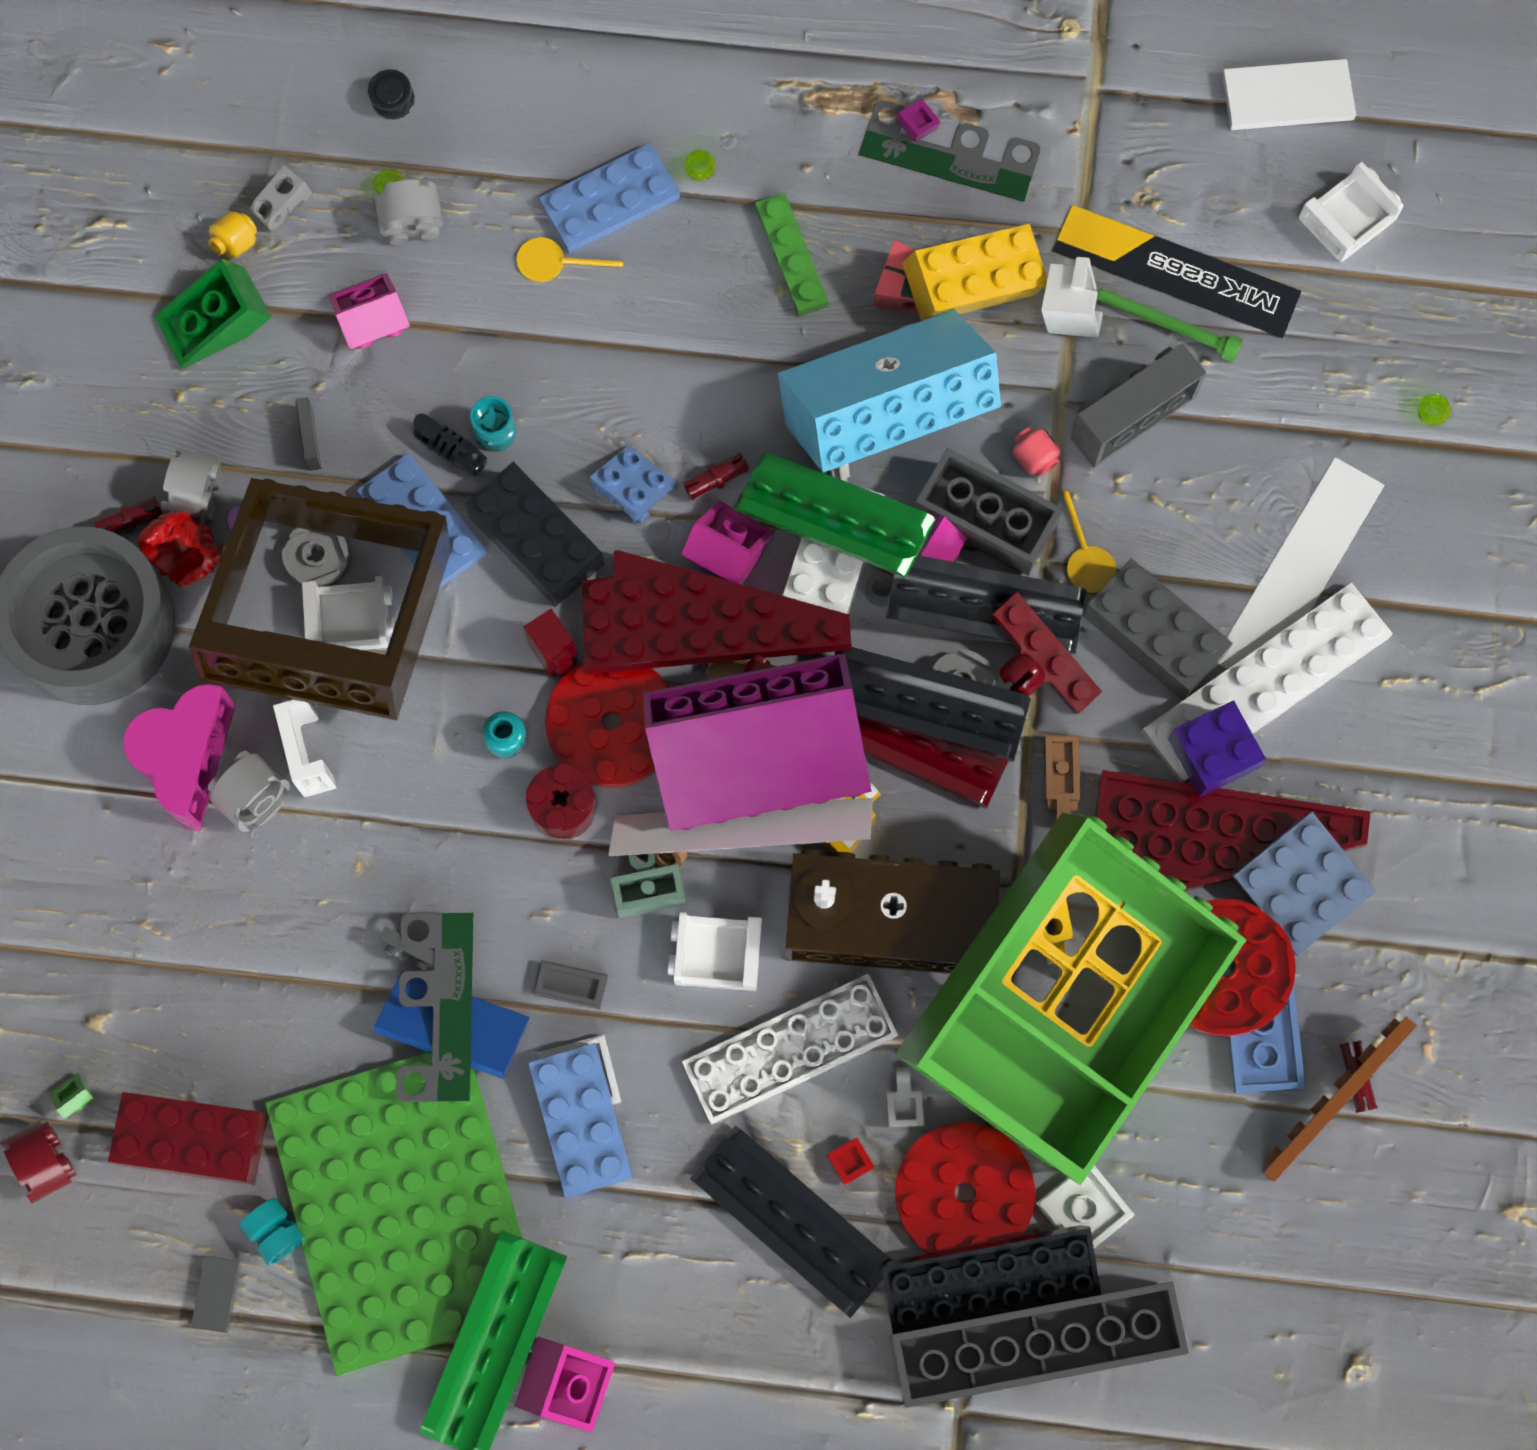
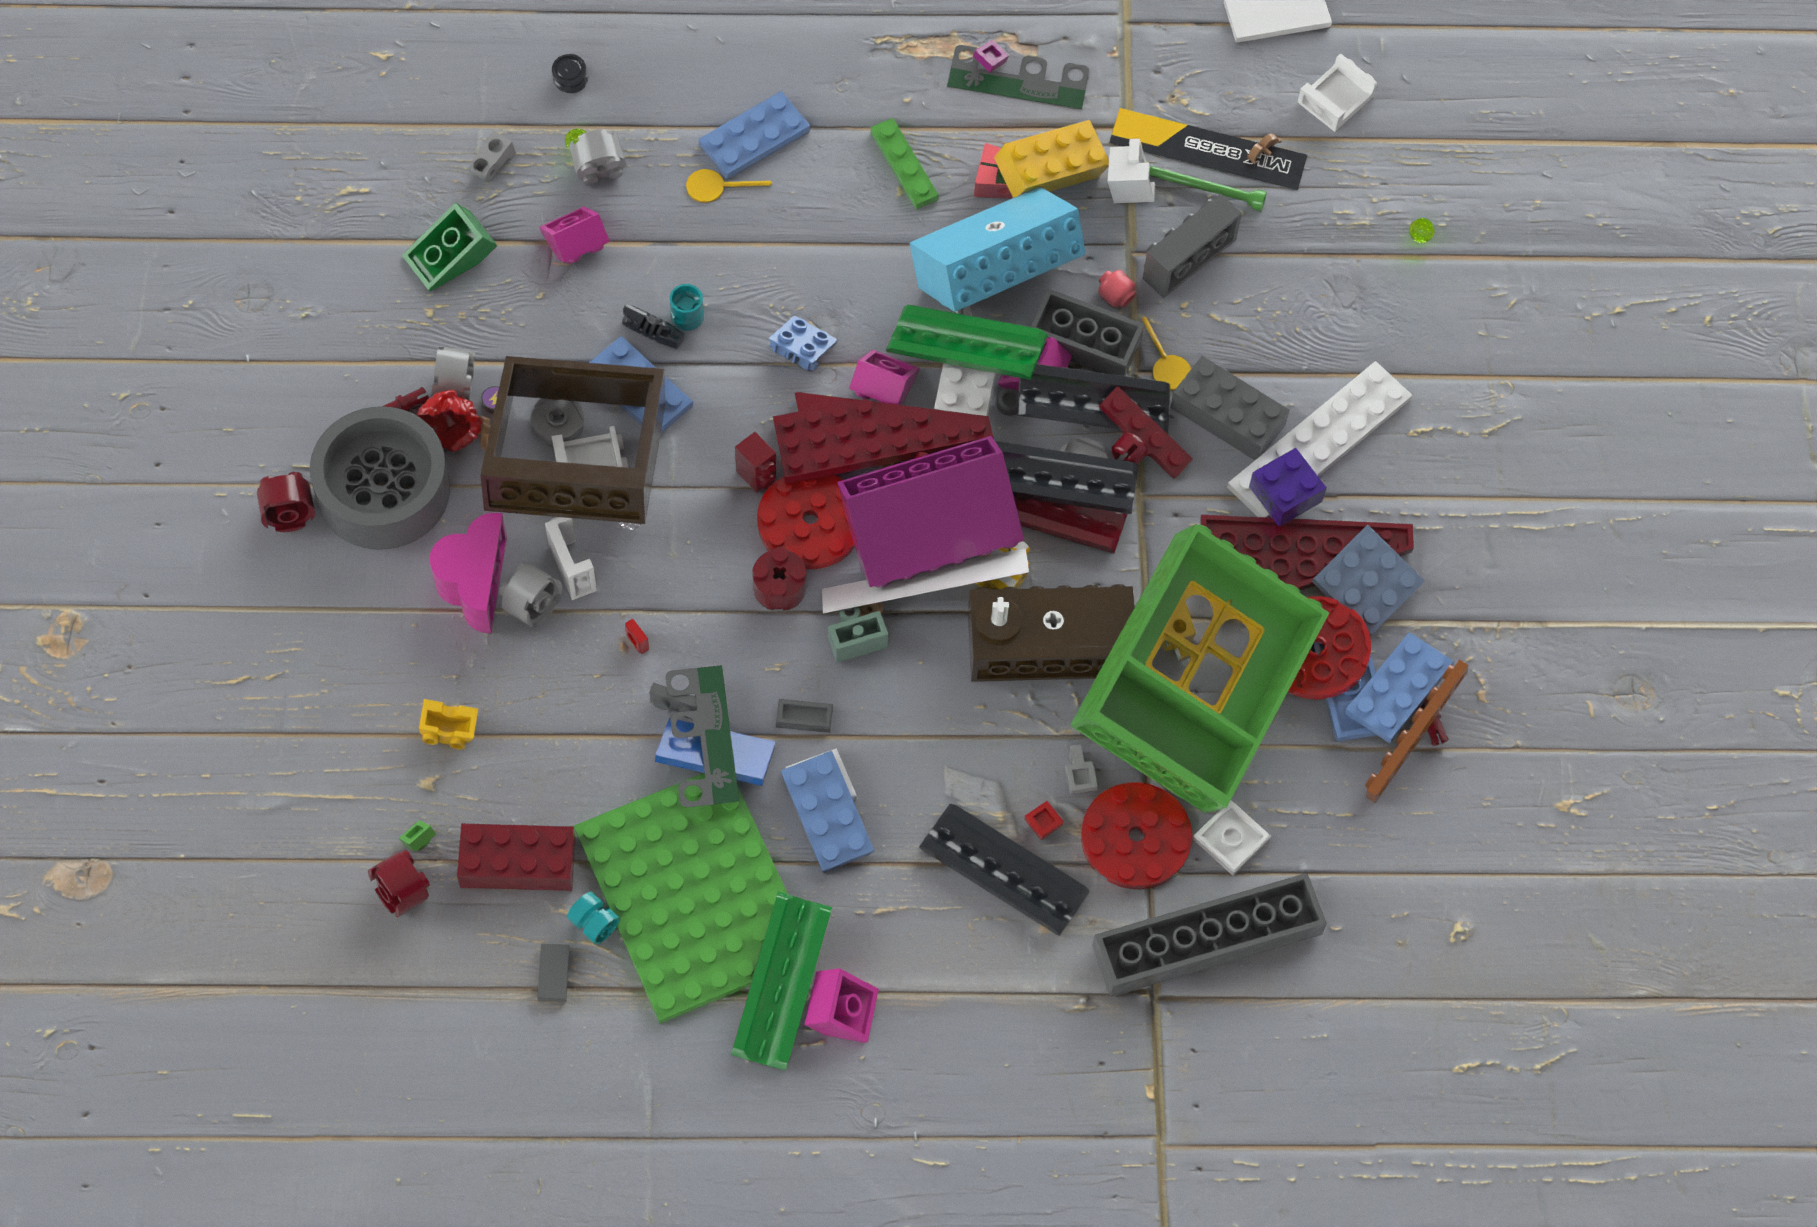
camera: 10 degrees left, 10 degrees down
yellow head [208,211,257,259] -> none
dark grey tile [295,397,322,471] -> none
black brick [464,461,604,607] -> none
teal head [482,711,527,759] -> none
white panel [668,912,762,991] -> none
white plate [682,974,898,1125] -> none
dark red pin [683,452,749,501] -> none
clear neon green plate [685,150,716,181] -> none
black plate [881,1225,1101,1334] -> none
medium nougat hinge [1044,735,1080,822] -> none
white sticker [1218,457,1385,669] -> none
none -> yellow cylinder [419,699,478,750]
none -> red tile [625,618,649,654]
none -> medium nougat piece [1247,134,1282,164]
none -> medium blue plate [1345,632,1454,744]

